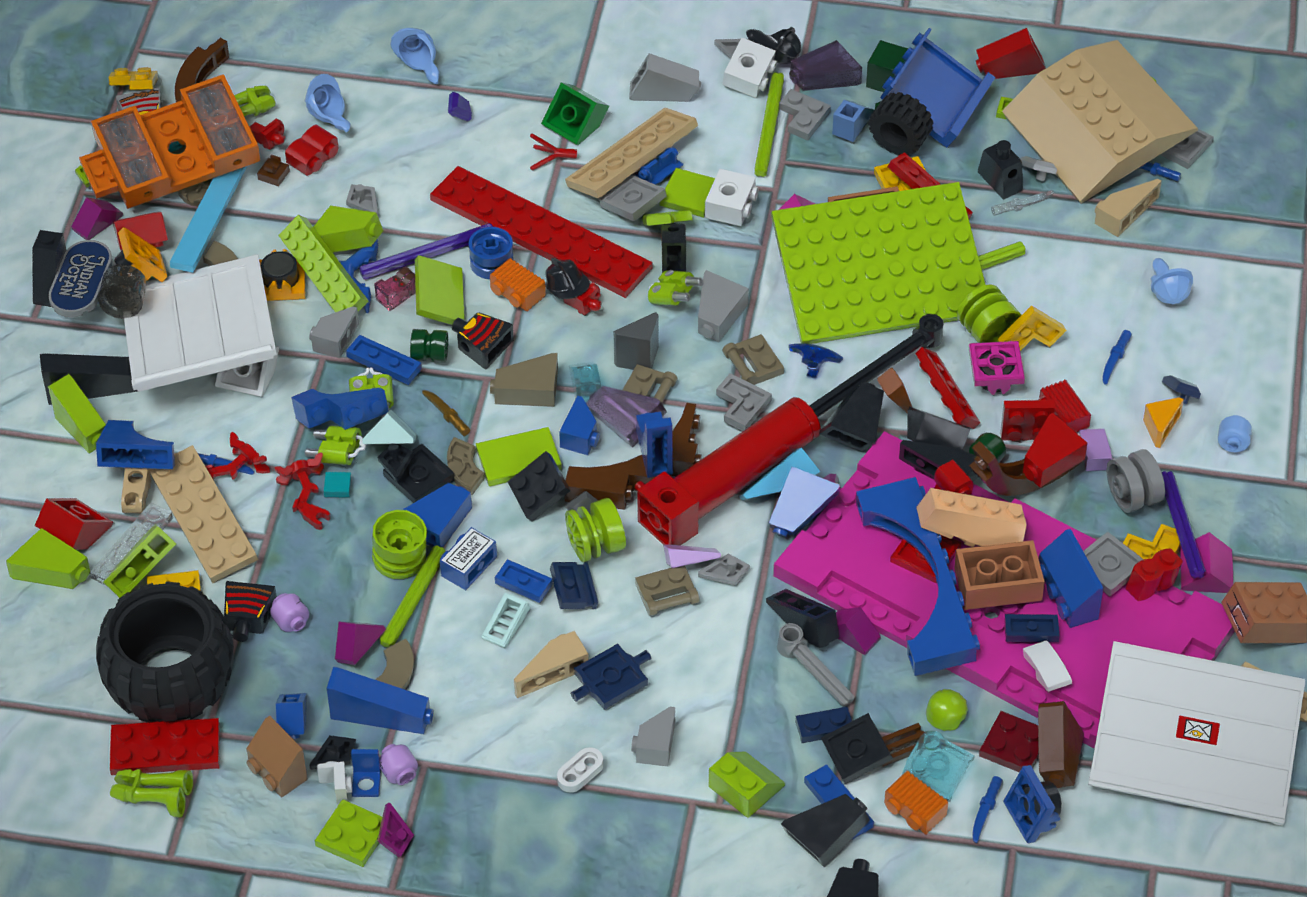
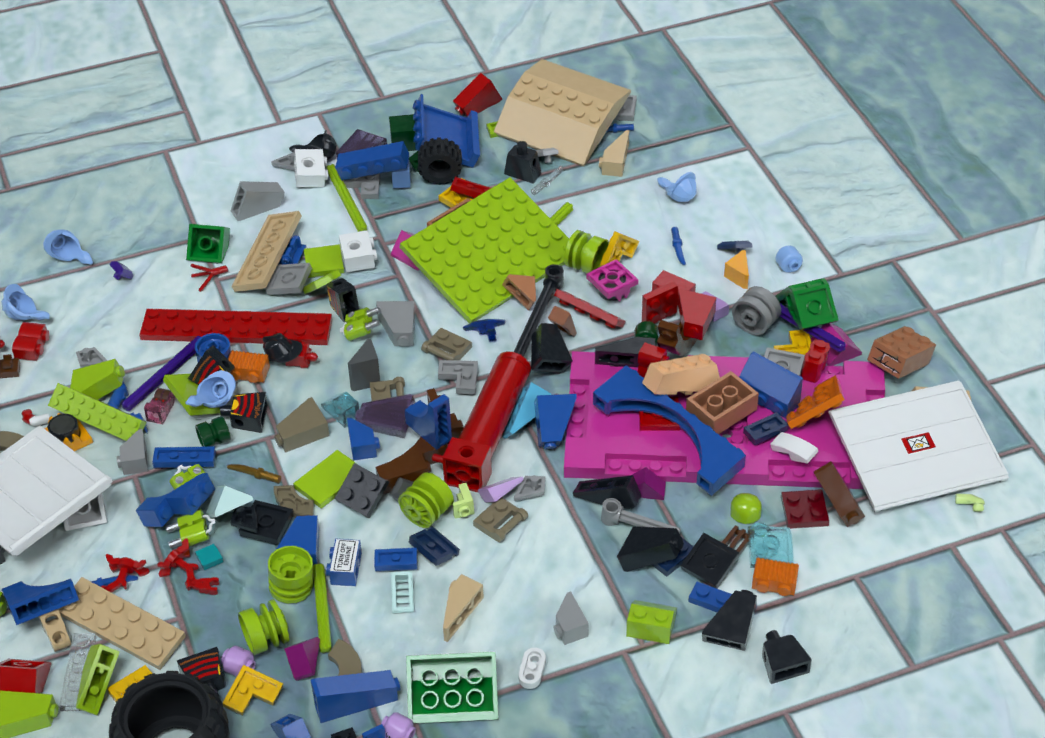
camera: 30 degrees left, 5 degrees down
dark blue plate [570,644,651,710] -> none
black slope [907,406,970,450] -> none
blue piece [972,776,1003,843] -> none
blue piece [1003,765,1062,843] -> none
none -> arm [21,409,49,426]
none -> light blue piece [186,370,236,408]
none -> black torso [188,346,238,386]
none -> yellow plate [222,665,283,715]
none -> lime wheel [238,599,290,655]
none -> blue brick [335,141,409,180]
none -> slope [406,651,499,724]
none -> yellowish green bracket [452,483,474,519]
none -> nougat slope [502,274,536,310]
none -> black slope [617,526,684,572]
none -> green bracket [776,278,839,330]
none -> orange plate [786,375,845,429]
none -> yellowish green arm [955,494,985,512]

